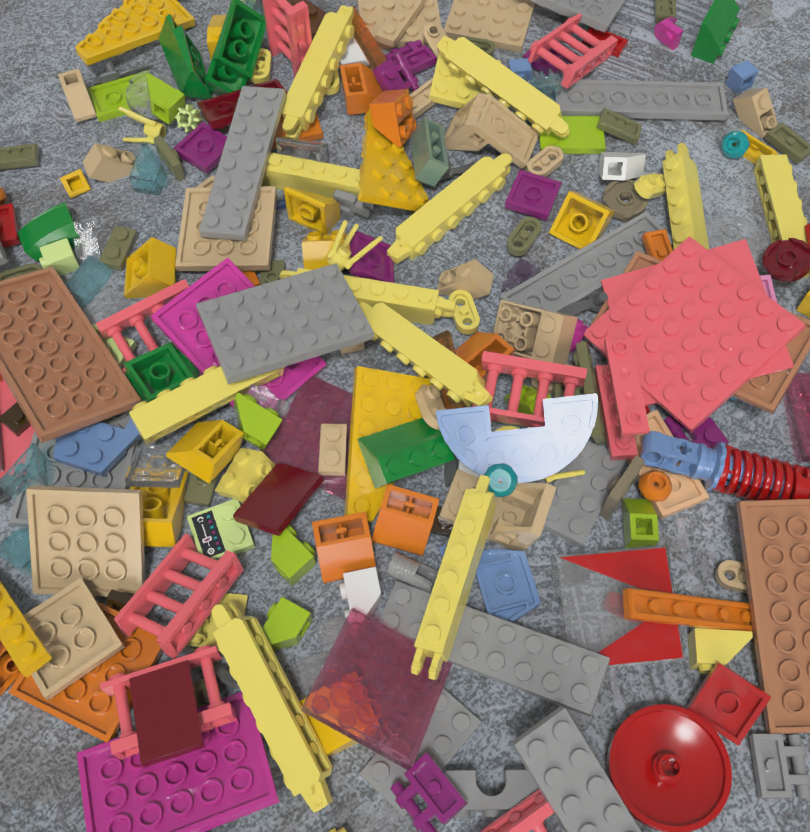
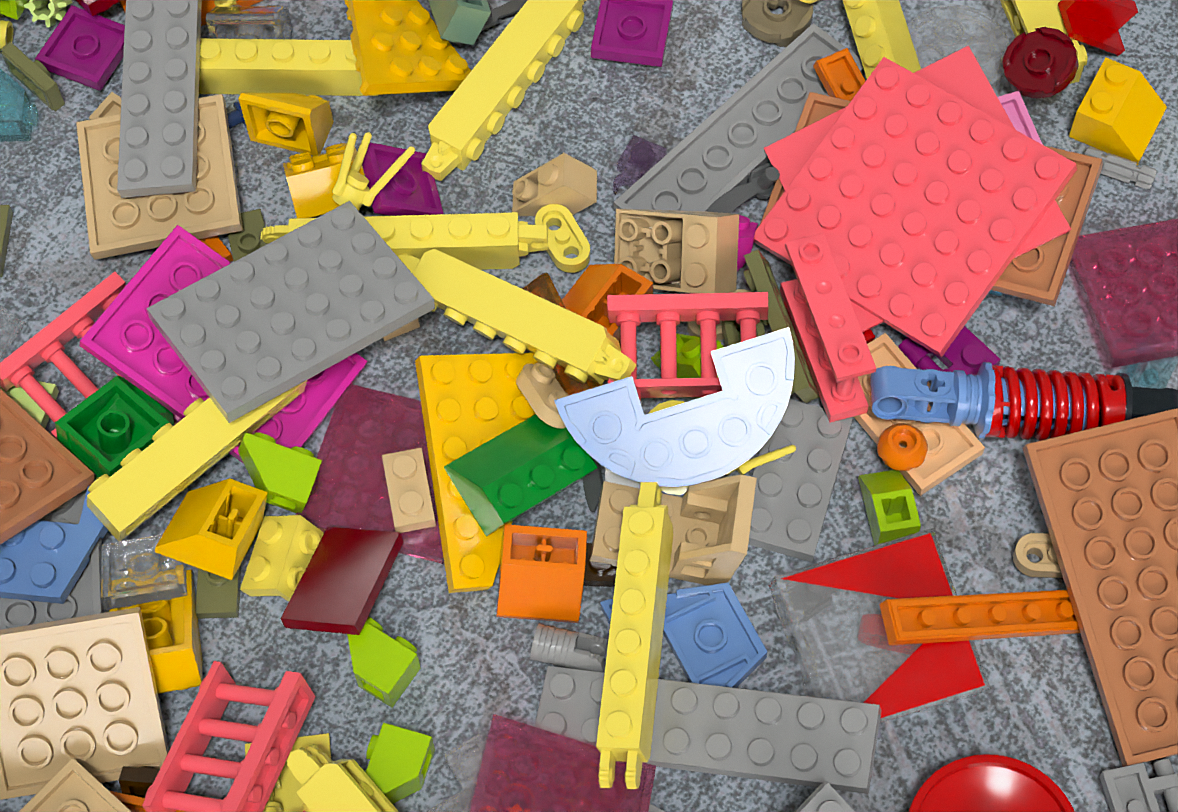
camera: 10 degrees left, 0 degrees up
yellow slope [124,237,176,298] -> none
yellowish green plate [187,499,255,560] -> none
clear plate [247,384,291,417] -> none
orange slope [312,511,377,584] -> none
light grey plate [333,189,374,218] -> none
white slope [339,567,382,634] -> none
teal plate [484,463,518,497] -> none
olive plate [506,217,542,256] -> none
yellow slope [549,191,615,249] -> none
dark tan plate [599,455,645,520] -> none
red plate [685,661,771,746] -> none
light yellow slope [687,628,753,674] -> none

